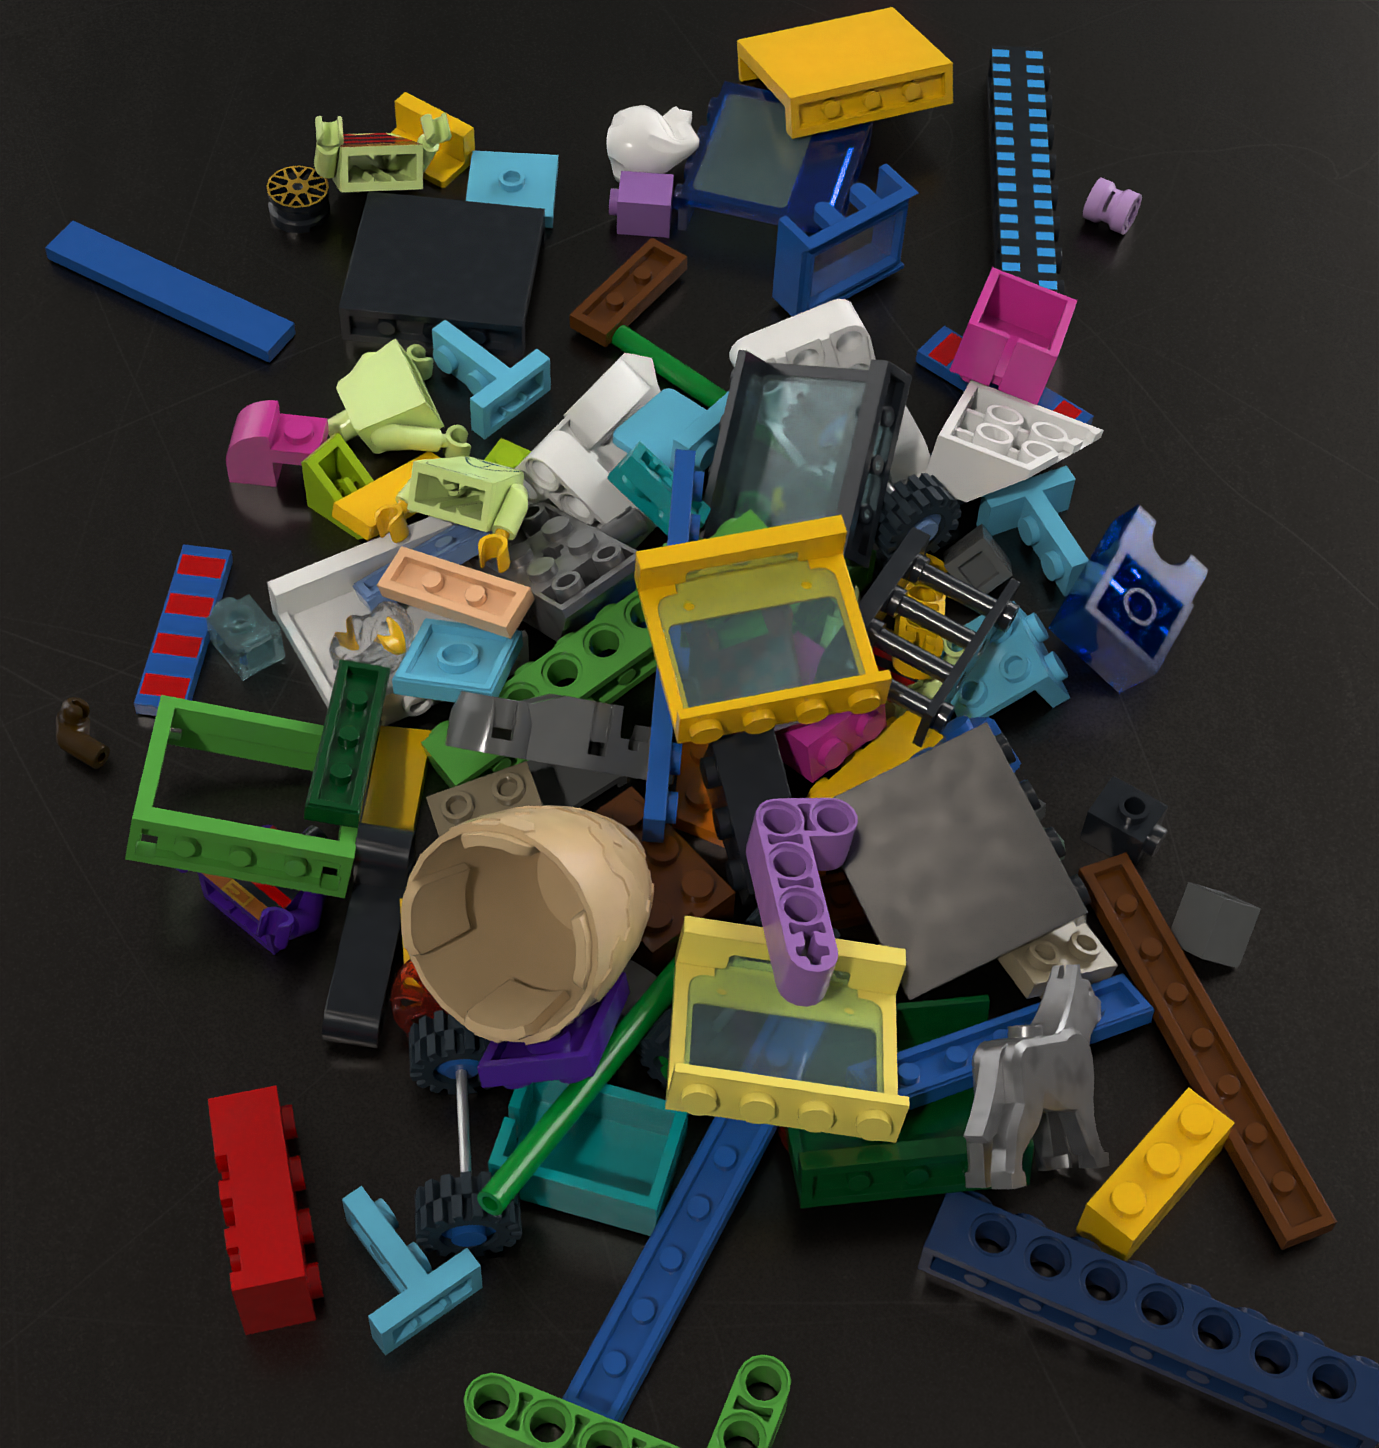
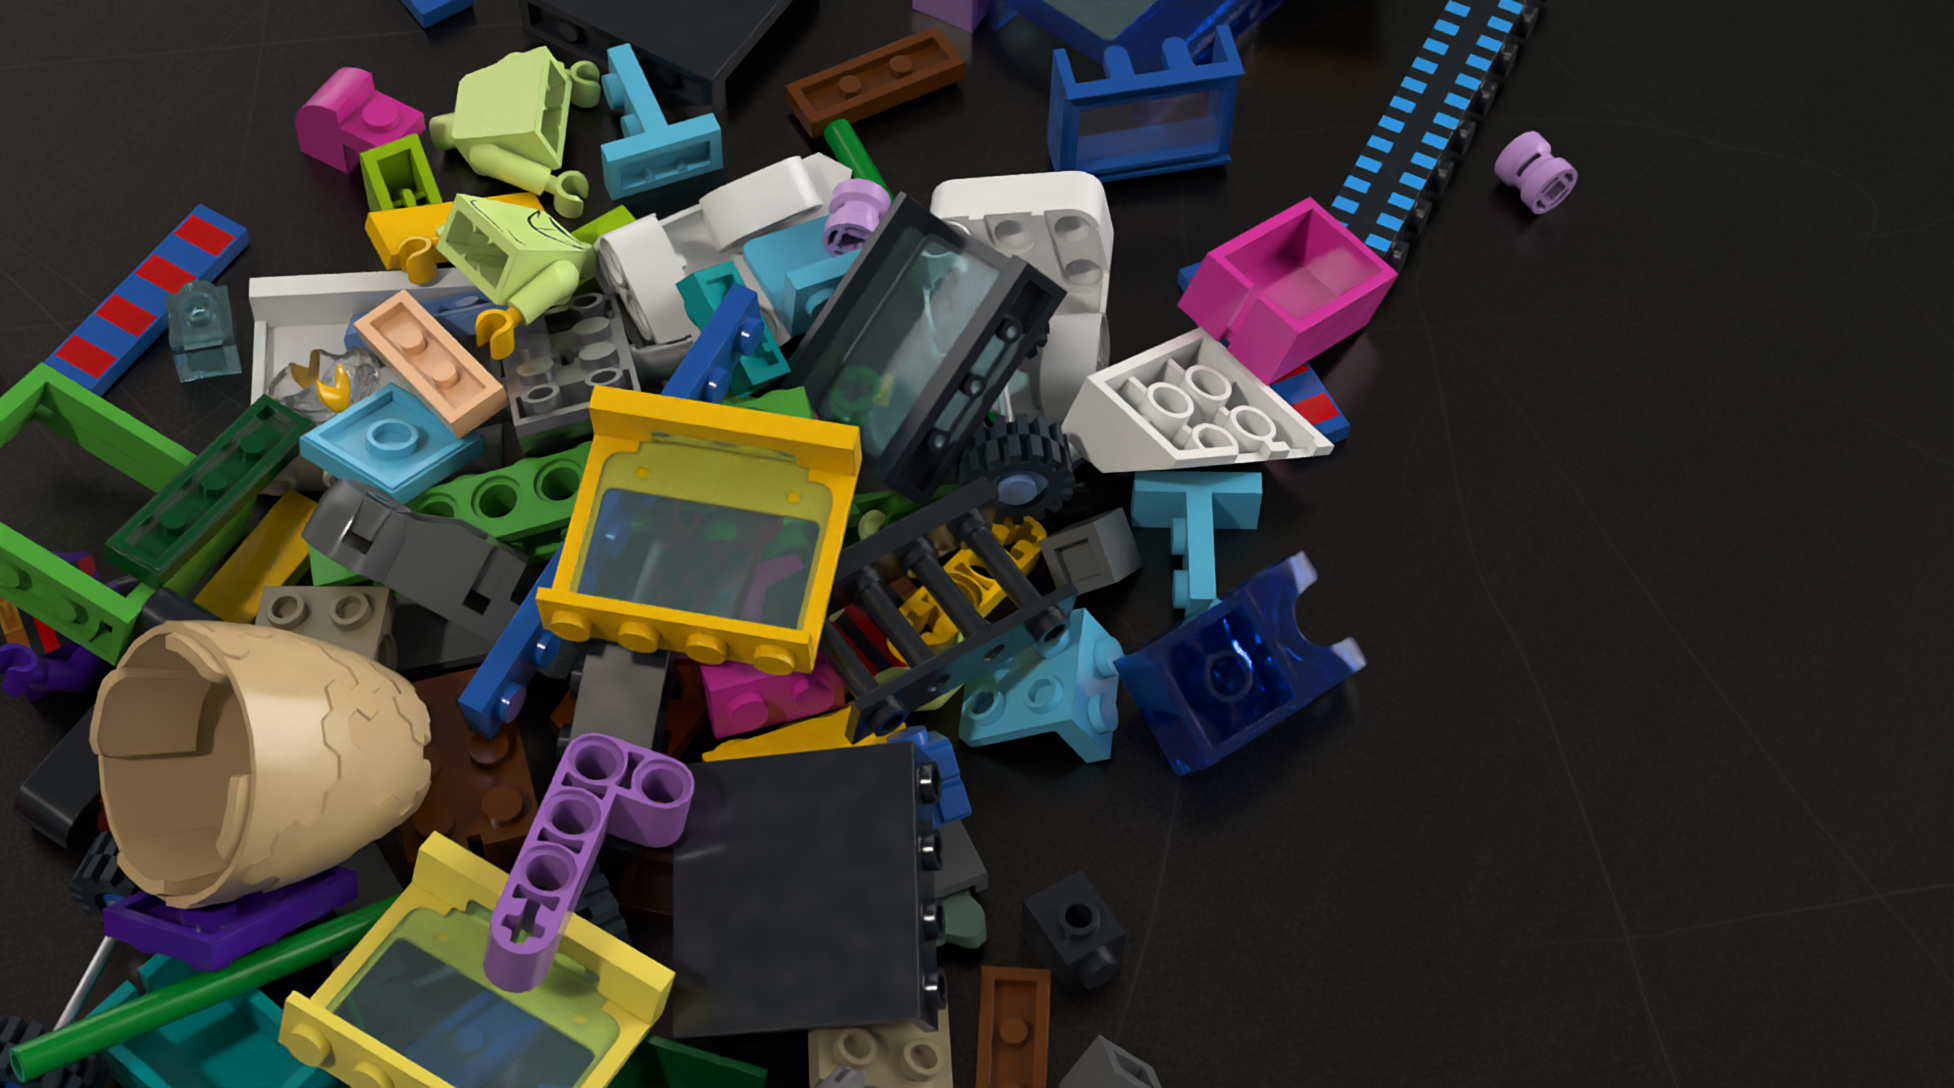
camera: 25 degrees right, 0 degrees up
none -> lavender wheel [822,178,891,257]

